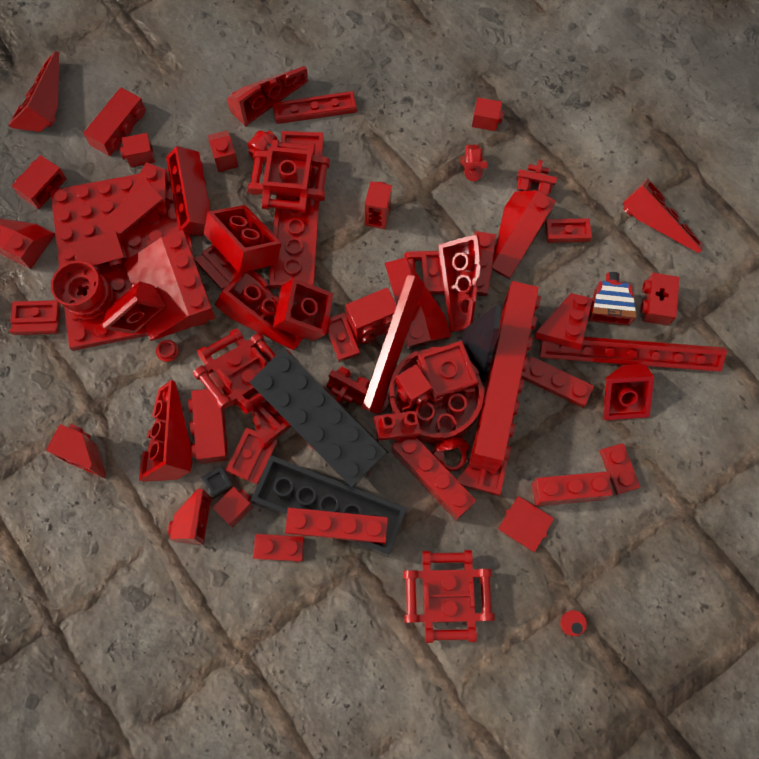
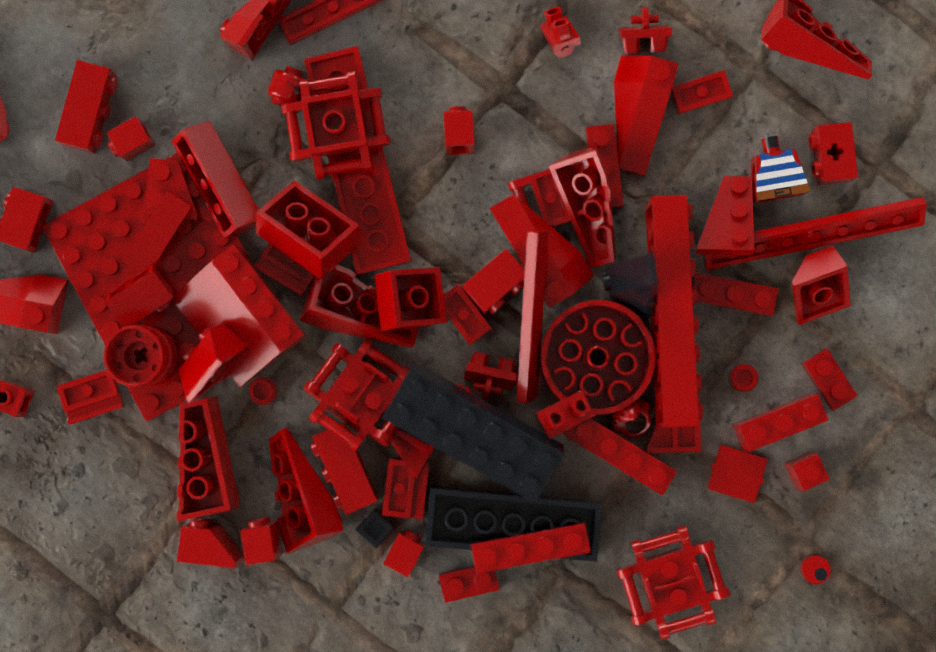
camera: 10 degrees left, 15 degrees up
red slope [168,488,212,545] -> none
red slope [208,130,239,172] -> none
red brick [395,364,432,406] -> none
red tile [417,340,479,400] -> none
none -> red wedge [176,396,241,522]
none -> red brick [241,517,283,565]
none -> red tile [729,364,759,392]
none -> red brick [784,452,830,491]

